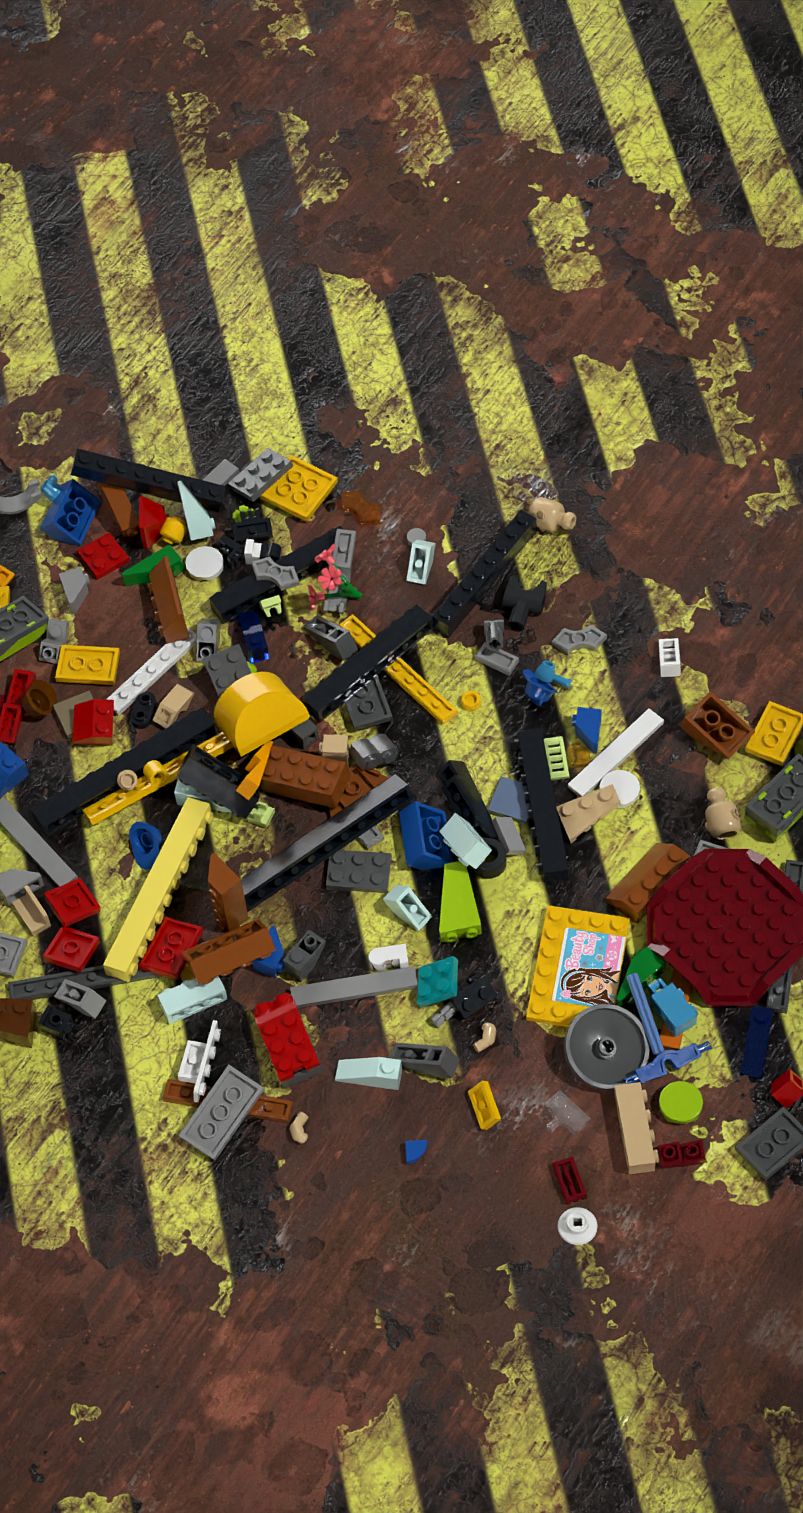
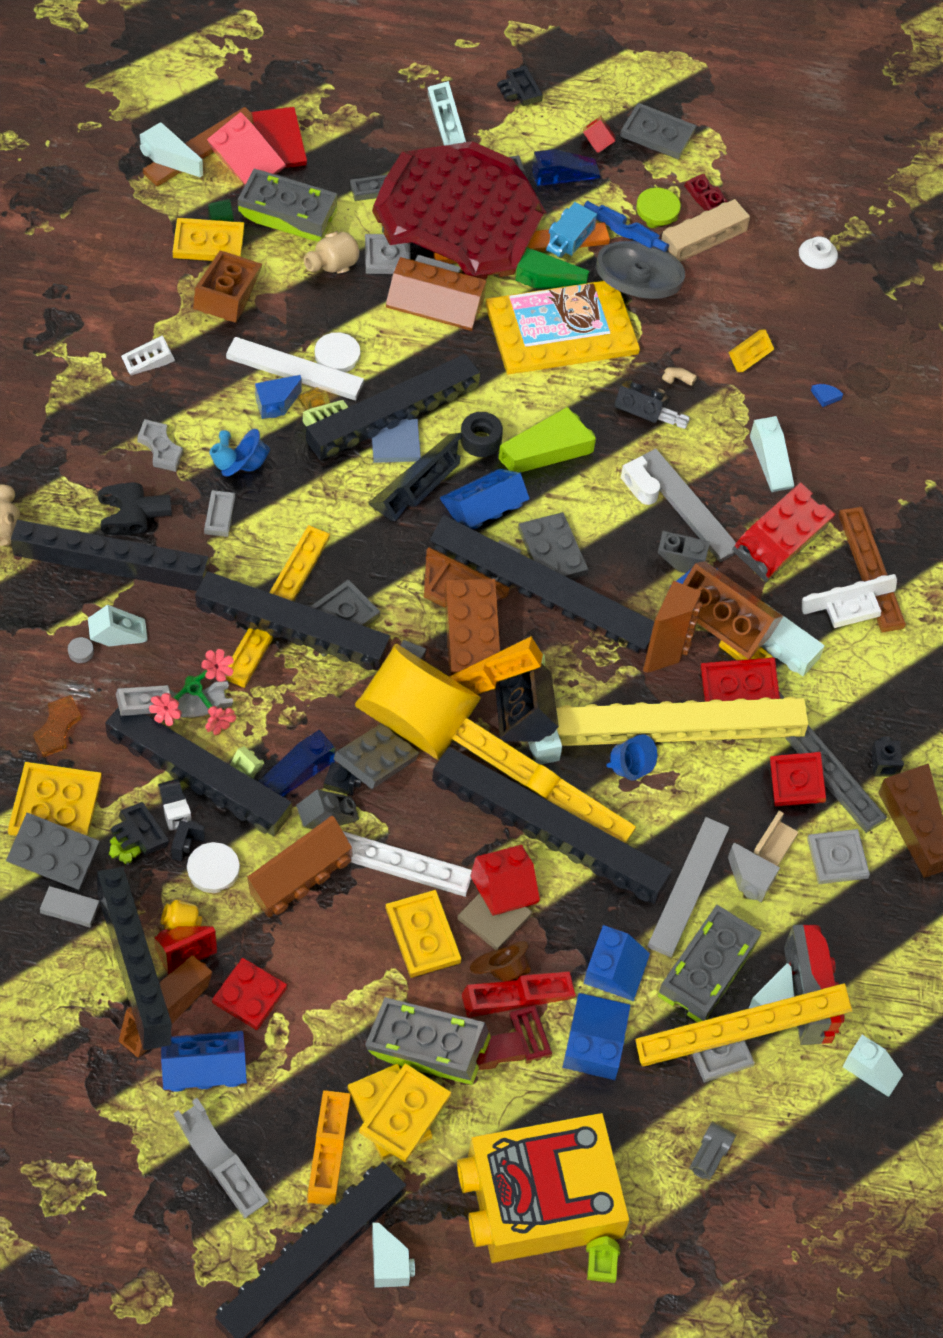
camera: 125 degrees left, 0 degrees up
light grey slope [39,618,69,664] -> none
dark azure bar [40,475,62,501] -> none
red plate [44,878,101,928] -> none
light grey slope [54,979,106,1019] -> none
light grey slope [59,567,90,614] -> none
tan plate [117,770,138,790] -> none
green slope [121,544,184,586] -> none
black plate [131,692,157,729] -> none
tan slope [153,684,195,728] -> none
light aqua slope [177,481,216,541] -> none
light grey plate [179,1065,265,1161] -> none
light grey tile [251,557,300,591] -> none
tan arm [290,1112,308,1144] -> none
dark grey slope [303,615,358,660] -> none
tan brick [319,734,350,768] -> none
flat silver brick [349,734,398,770] -> none
light aqua slope [383,885,432,931] -> none
dark grey slope [389,1043,459,1078] -> none
teal plate [417,956,458,1007] -> none
light aqua brick [439,813,492,869] -> none
yellow tile [461,691,481,711] -> none
dark grey piece [484,619,504,652] -> none
light grey tile [492,817,526,855] -> none
clear plate [544,1090,591,1135] -> none
dark red tile [552,1157,587,1205] -> none
tan wing [557,784,621,844] -> none
medium blue axle [627,973,664,1055] -> none

